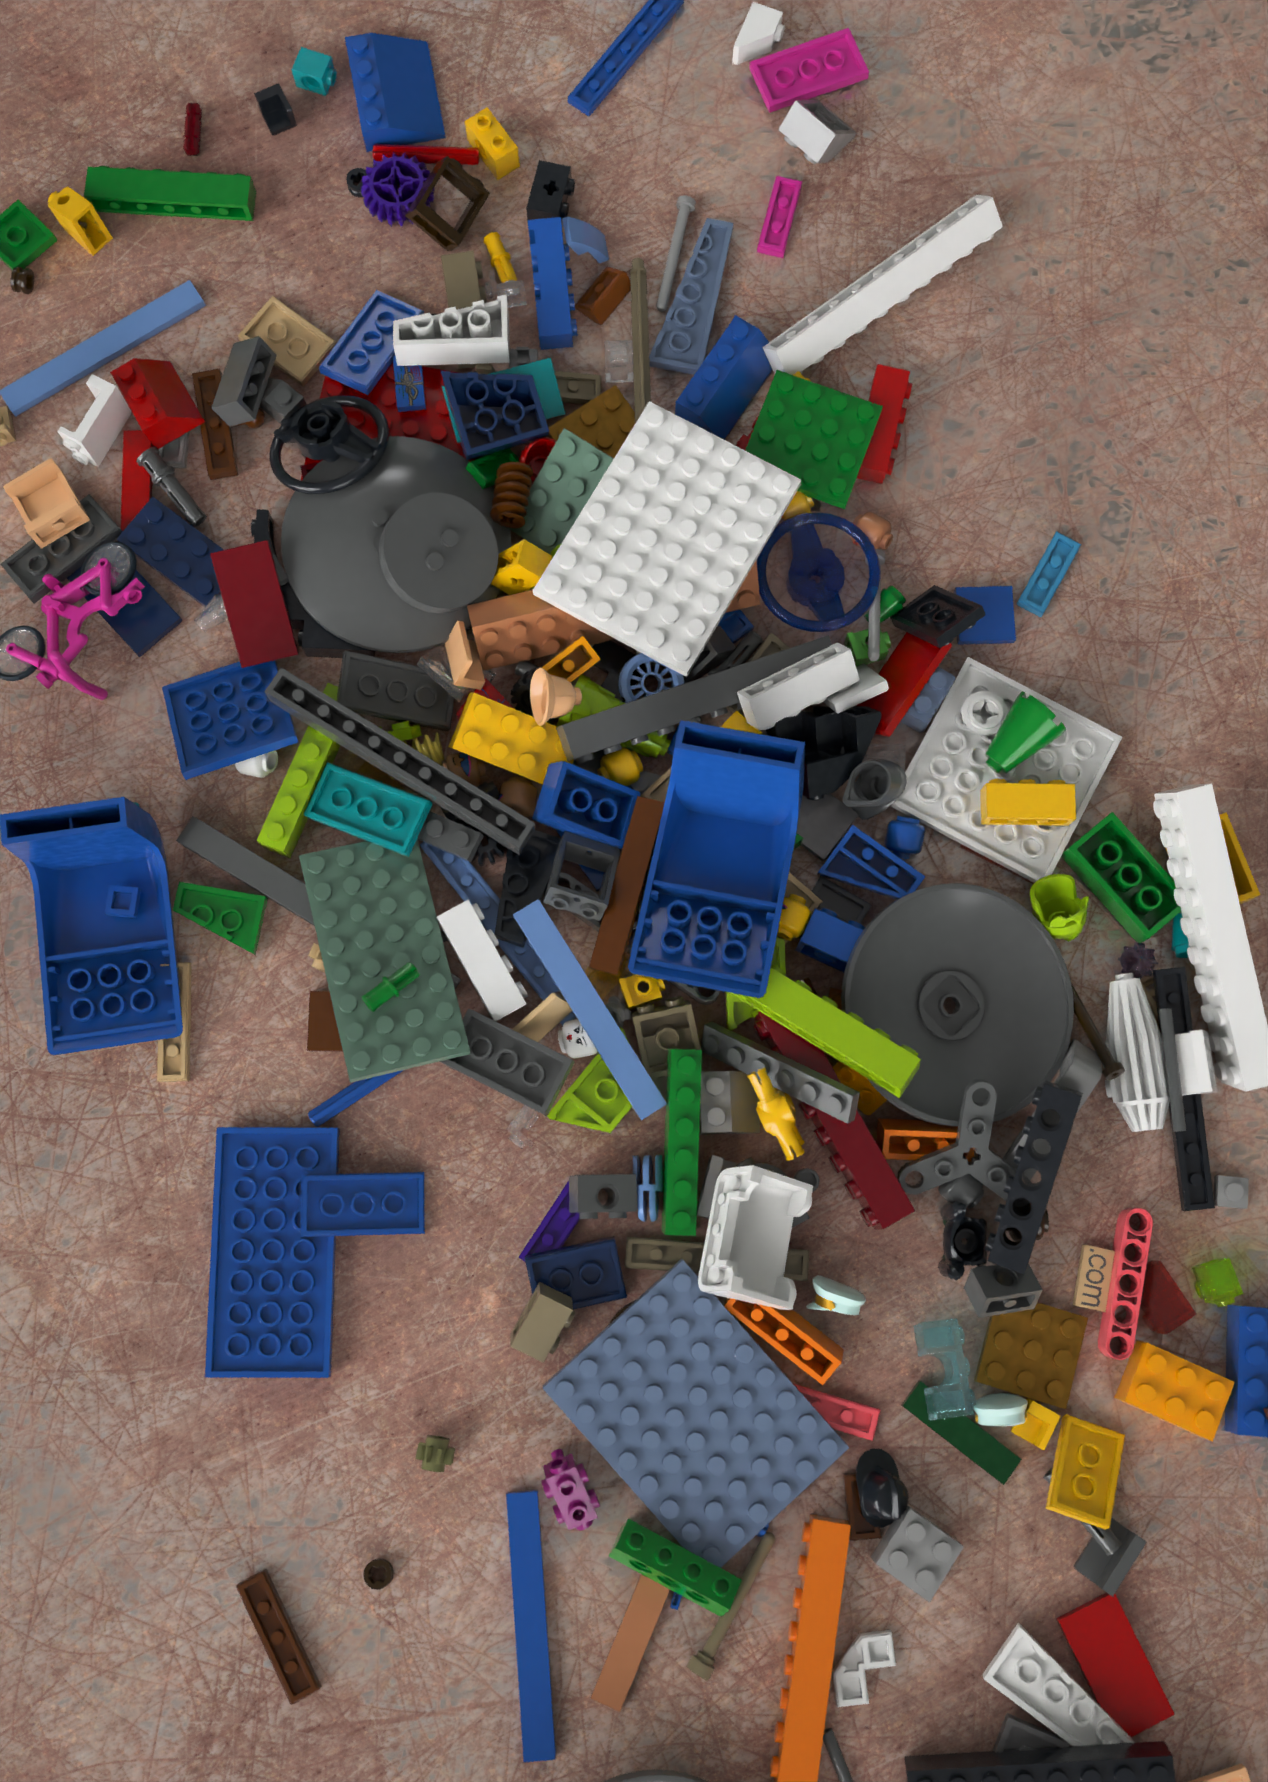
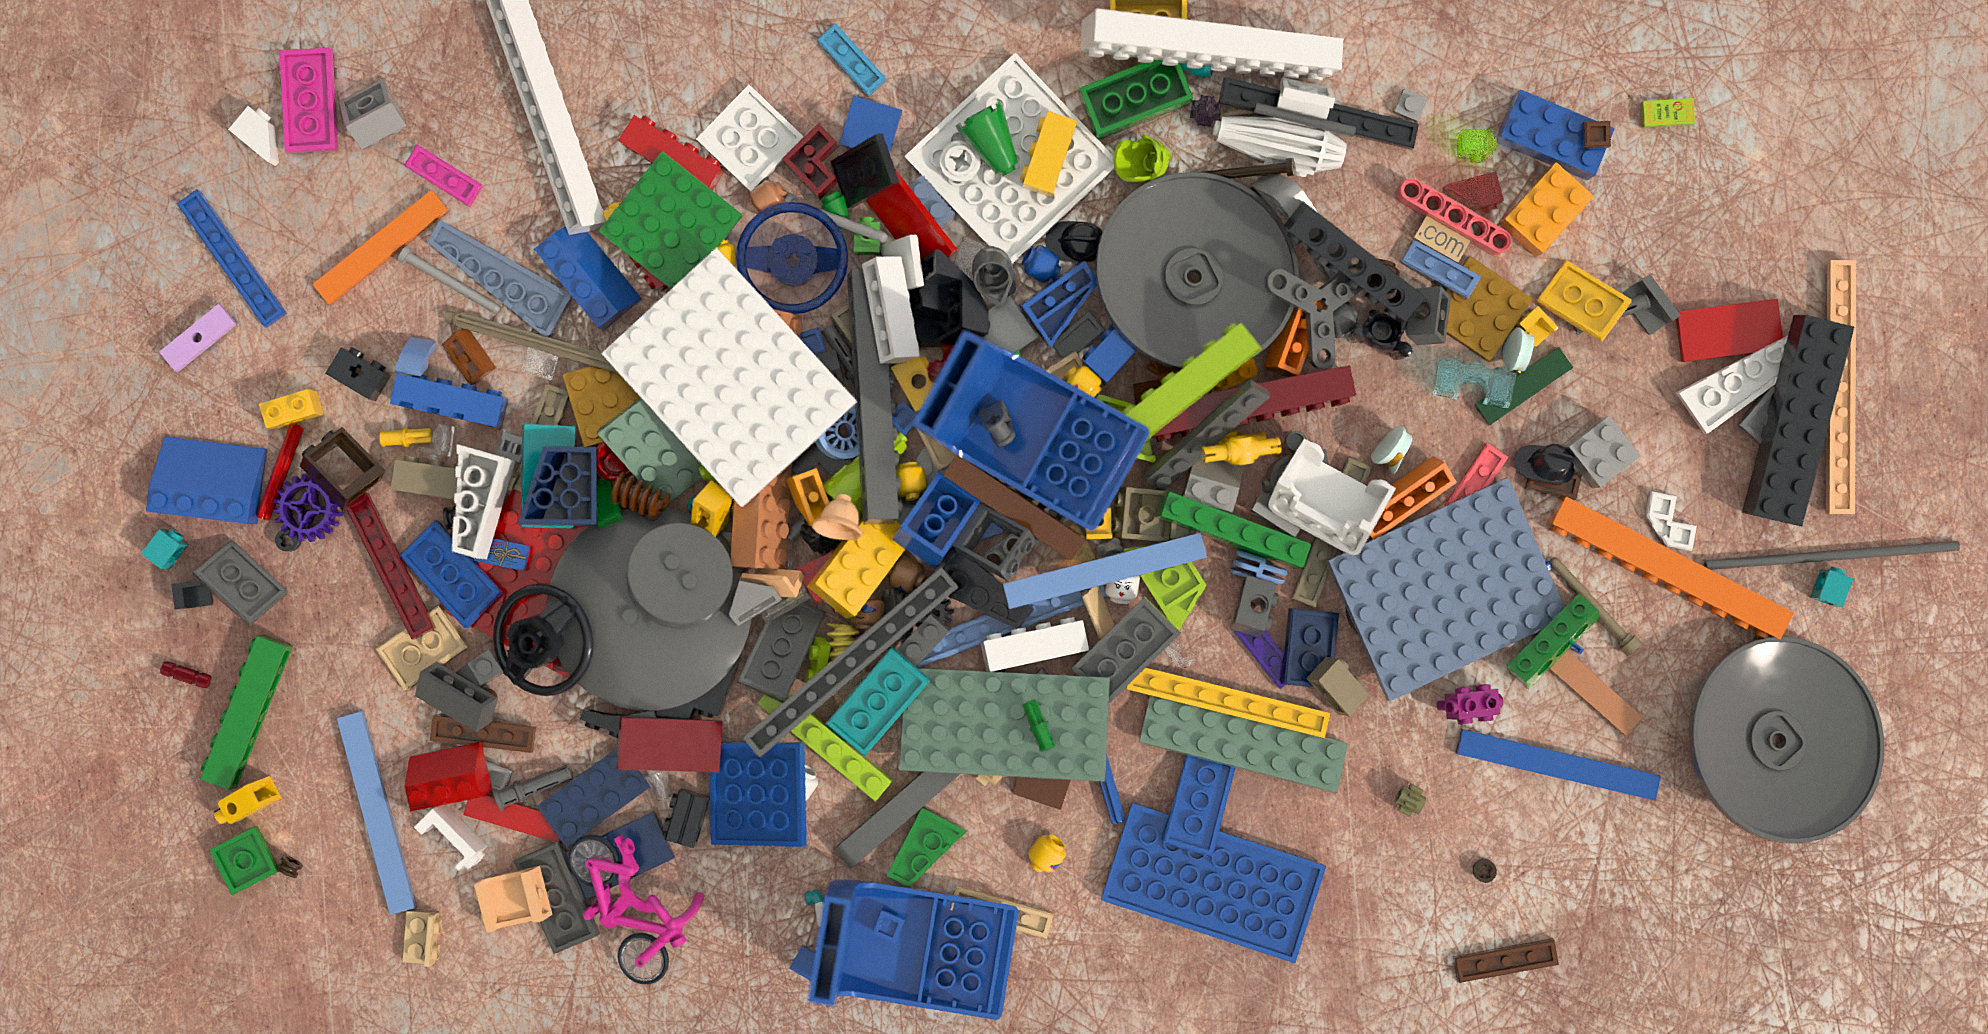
camera: 80 degrees left, 10 degrees up
none -> lavender tile [160,304,237,372]
none -> dark grey tile [193,540,288,627]
none -> orange tile [312,190,449,305]
none -> dark red tile [346,493,436,640]
none -> black brick [662,788,710,848]
none -> white plate [696,85,804,192]
none -> light grey slope [729,580,782,626]
none -> dark red brick [782,123,838,200]
none -> dark grey piece [978,400,1015,446]
none -> yellow head [1028,834,1066,873]
none -> black piece [1045,221,1103,262]
none -> yellow plate [1126,668,1331,738]
none -> sand green plate [1138,695,1348,794]
none -> medium blue tile [1401,240,1481,300]

